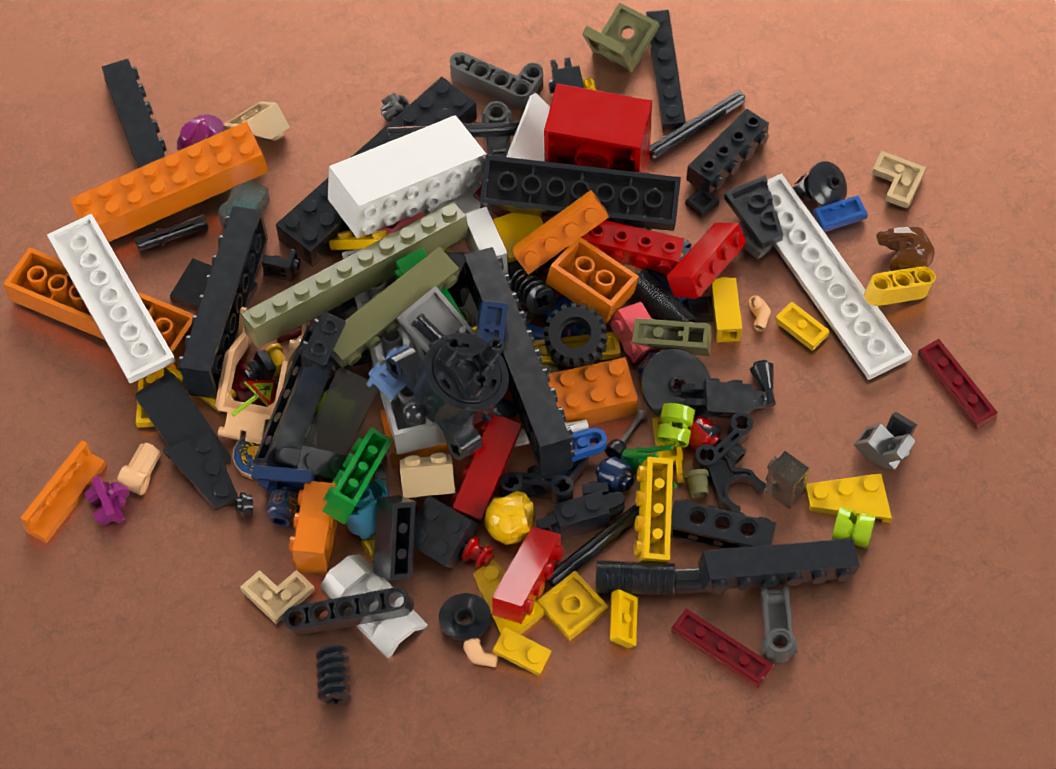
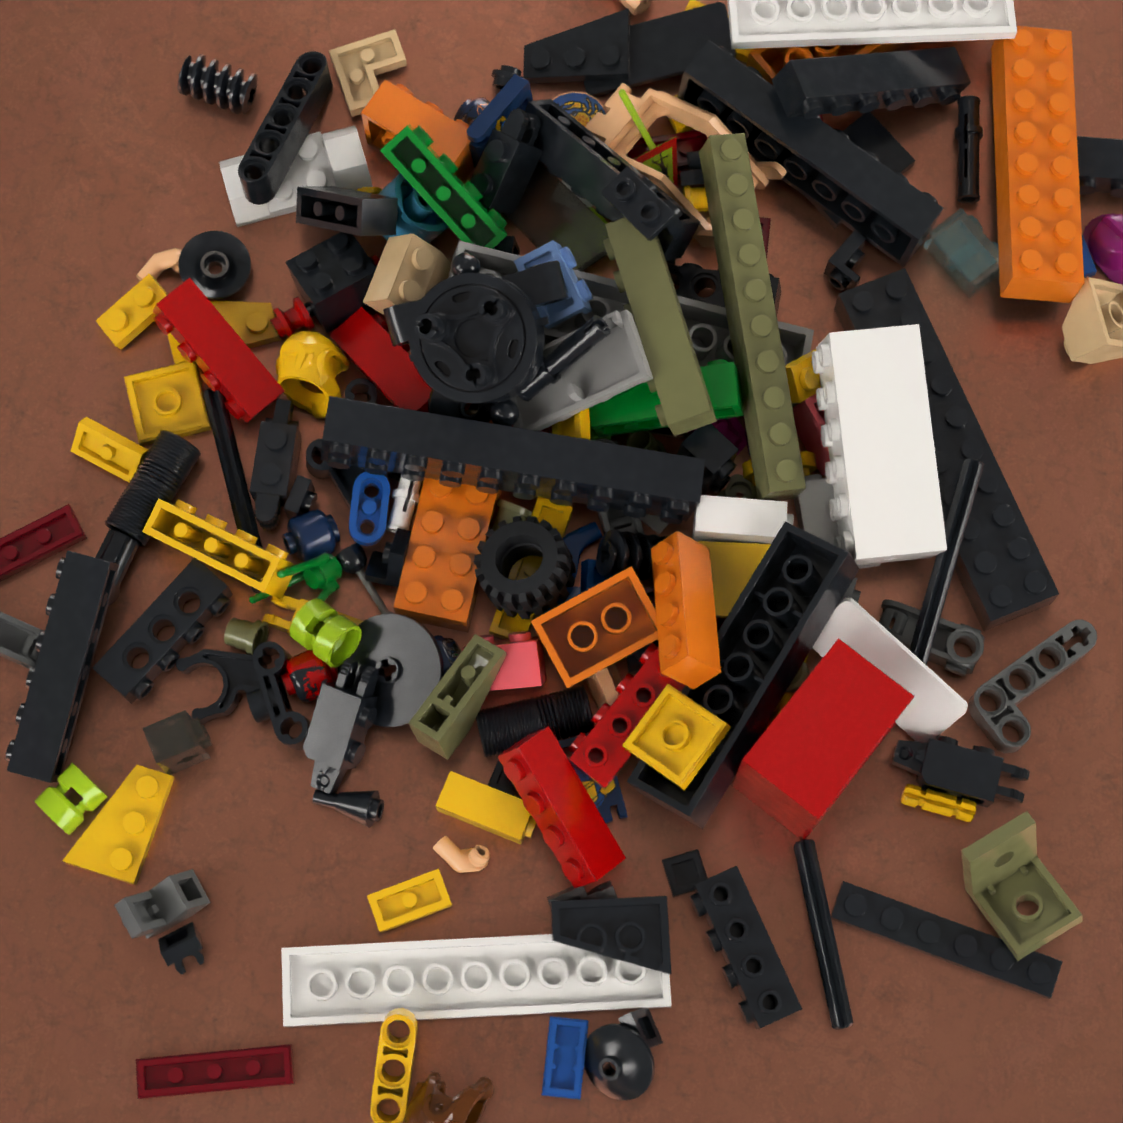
camera: 115 degrees right, 15 degrees up
dark grey gear [381,93,409,122] -> none
dark blue hinge [476,300,508,354] -> none
none -> black bracket [365,528,412,587]
none -> yellow tile [622,684,731,791]
none -> black brick [772,47,971,119]

